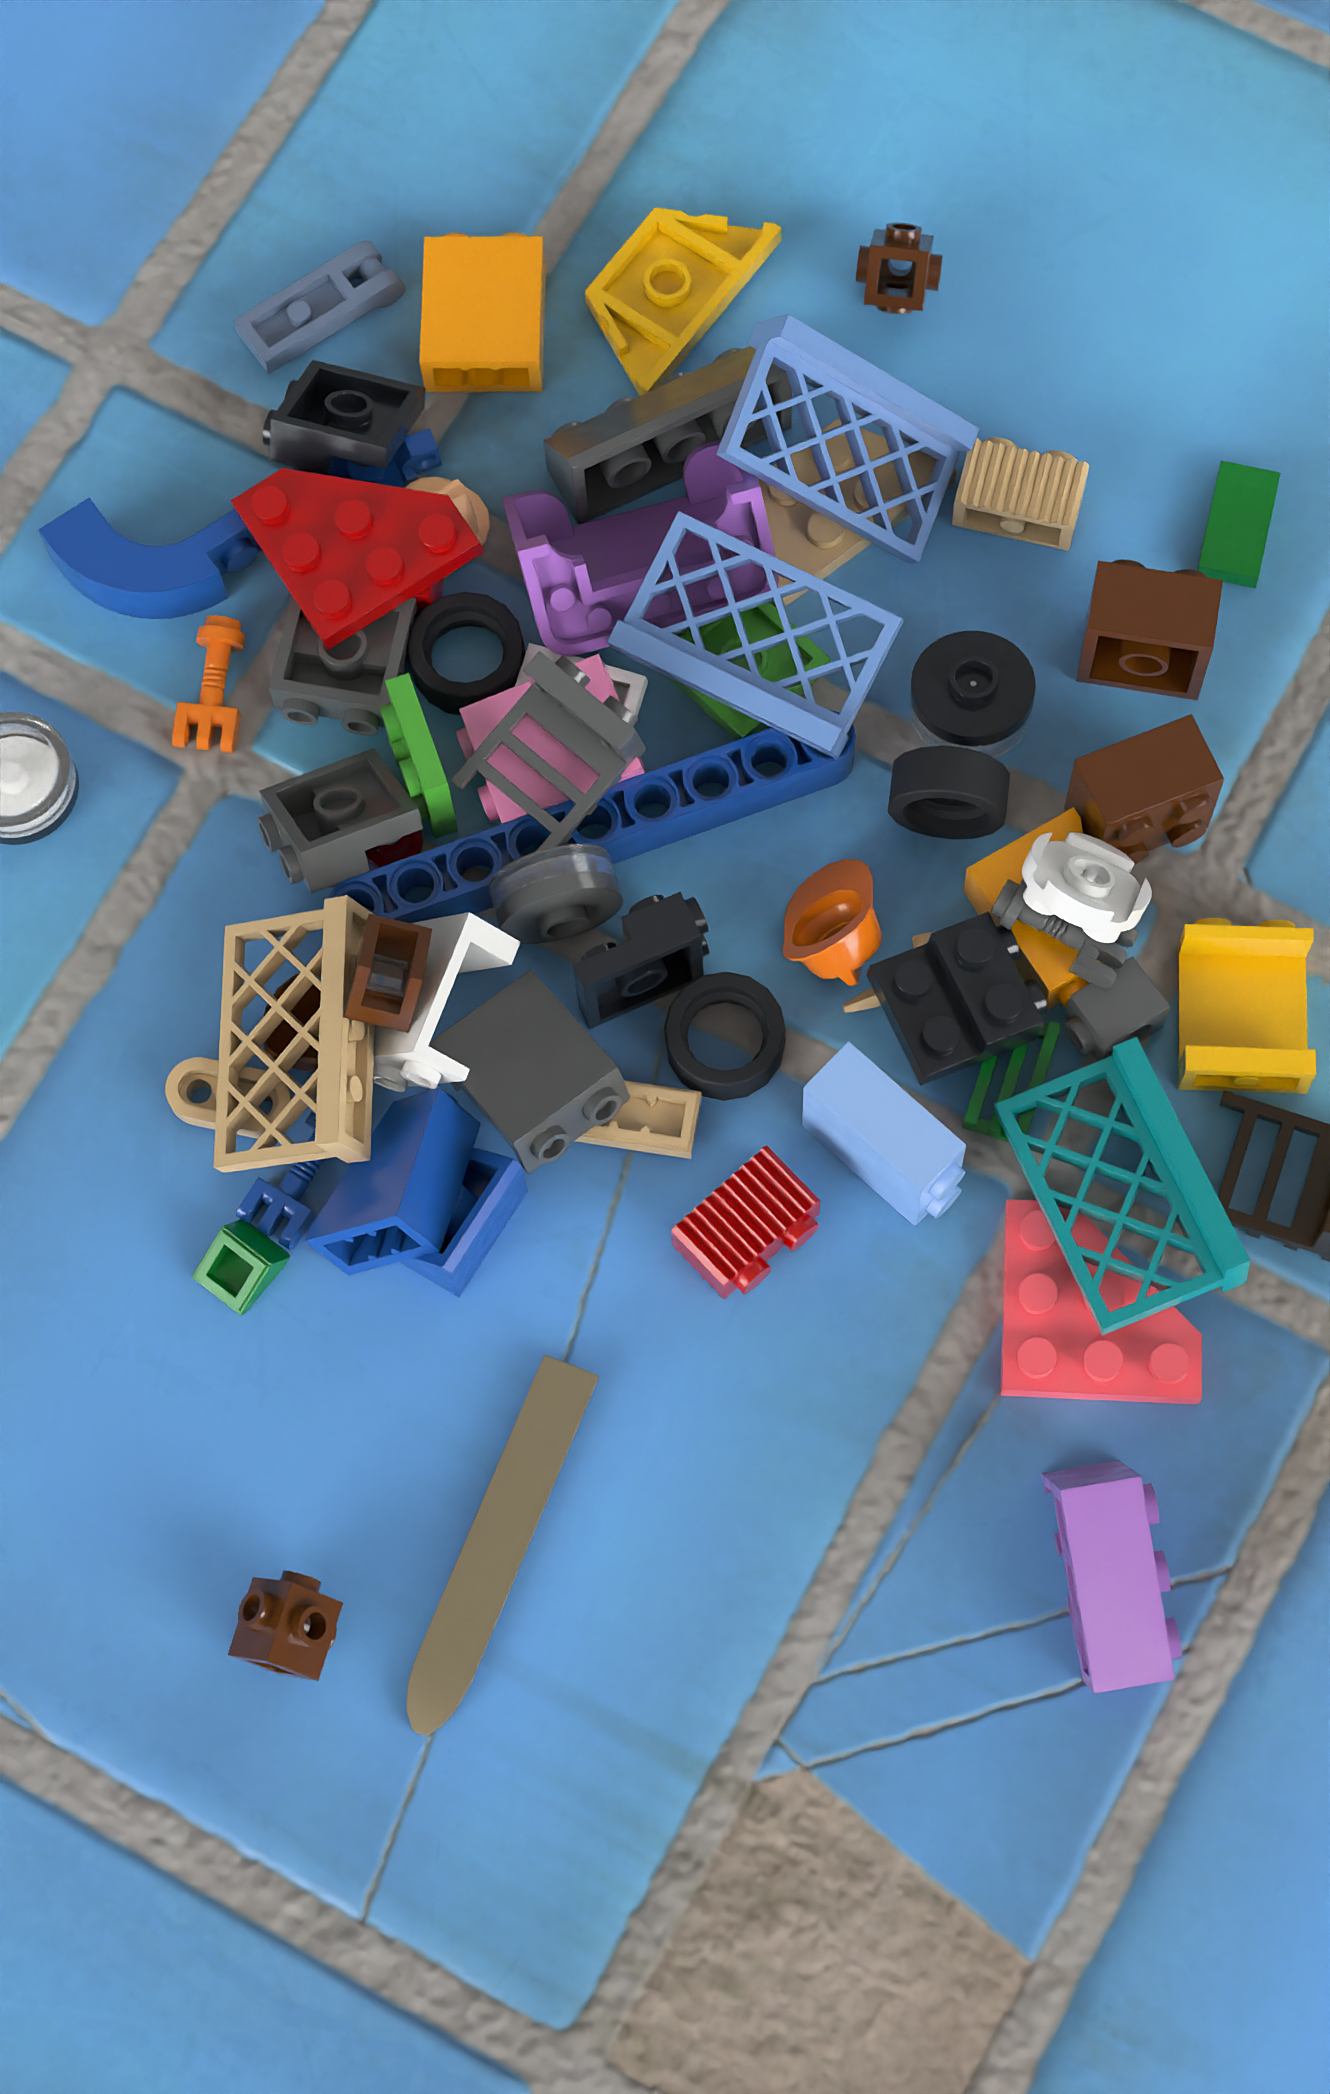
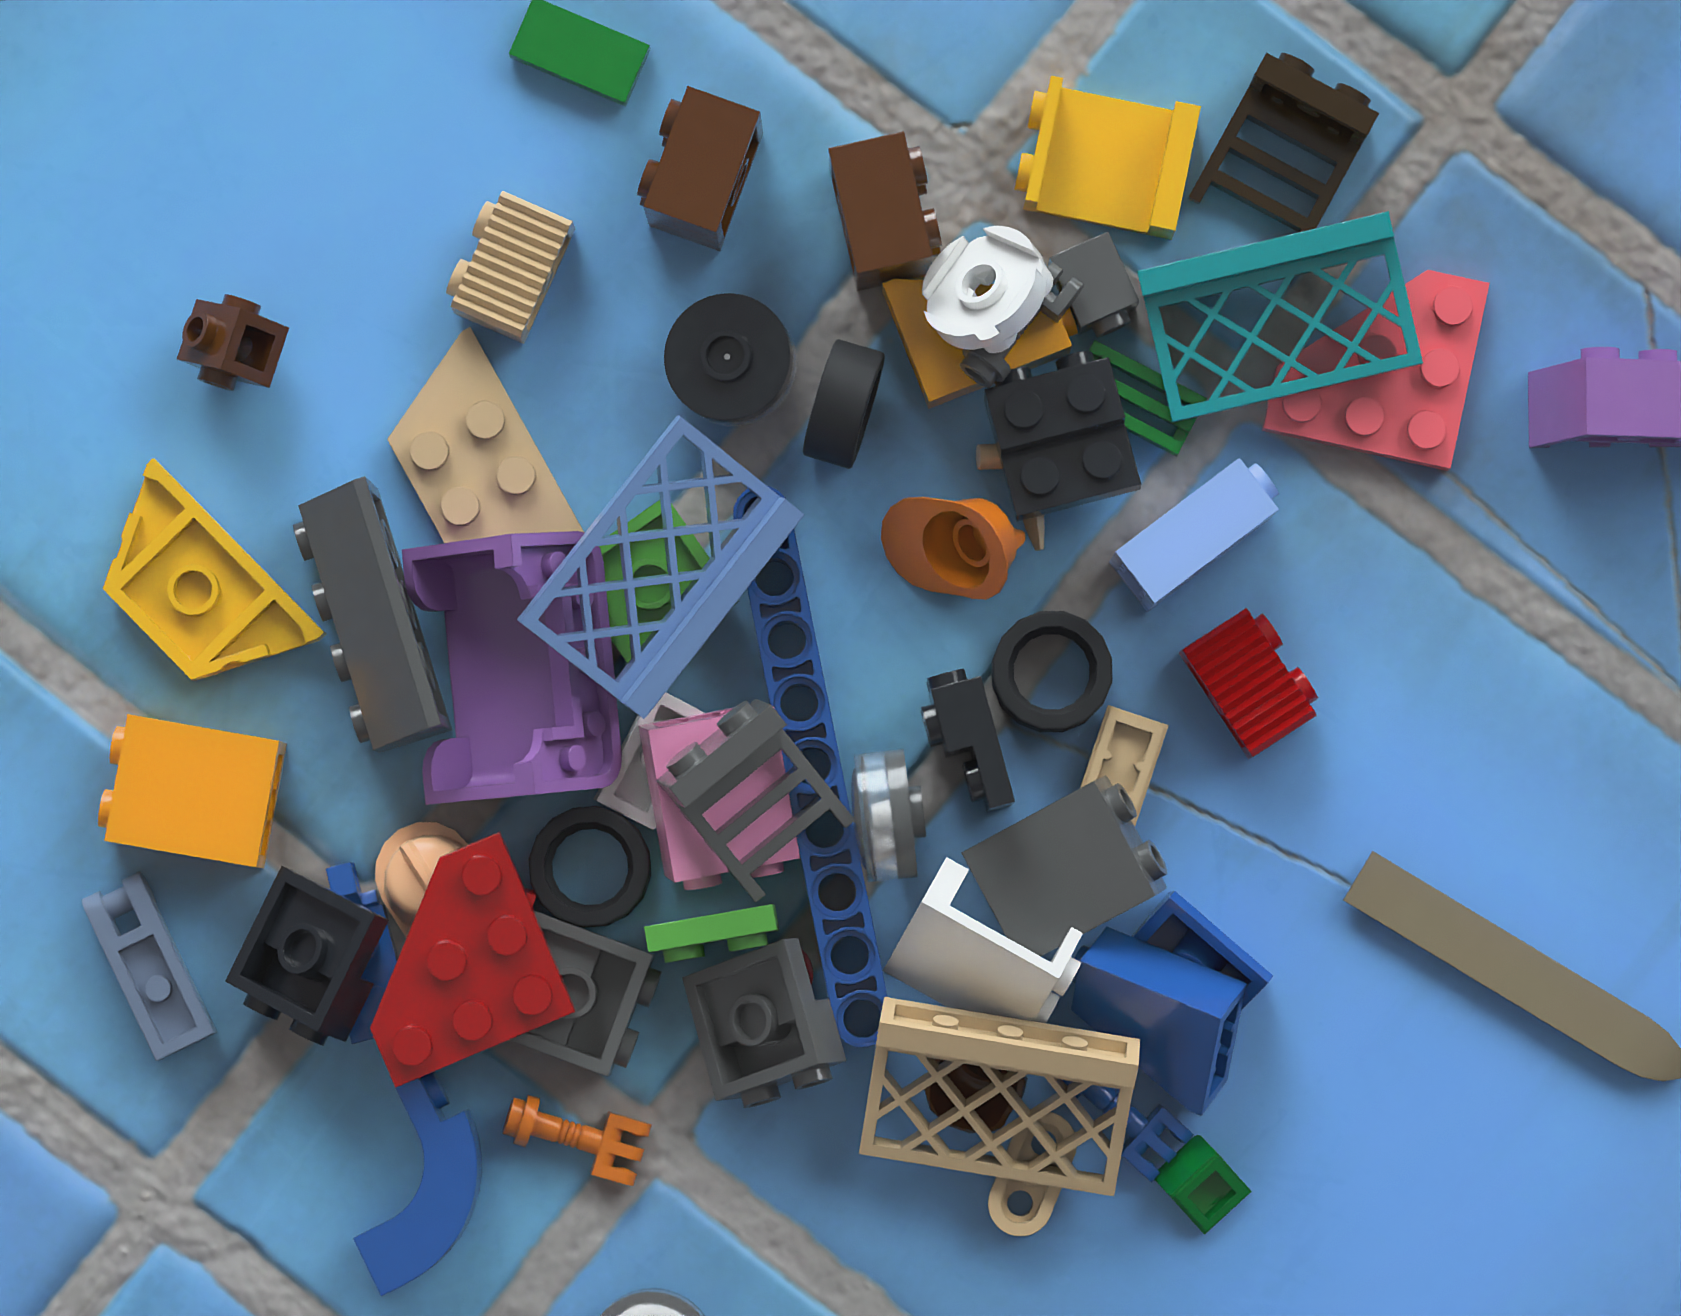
camera: 80 degrees left, 15 degrees up
reddish brown brick [228,1570,343,1681] -> none
reddish brown window [344,913,432,1033] -> none
medium blue fence [716,314,980,564] -> none

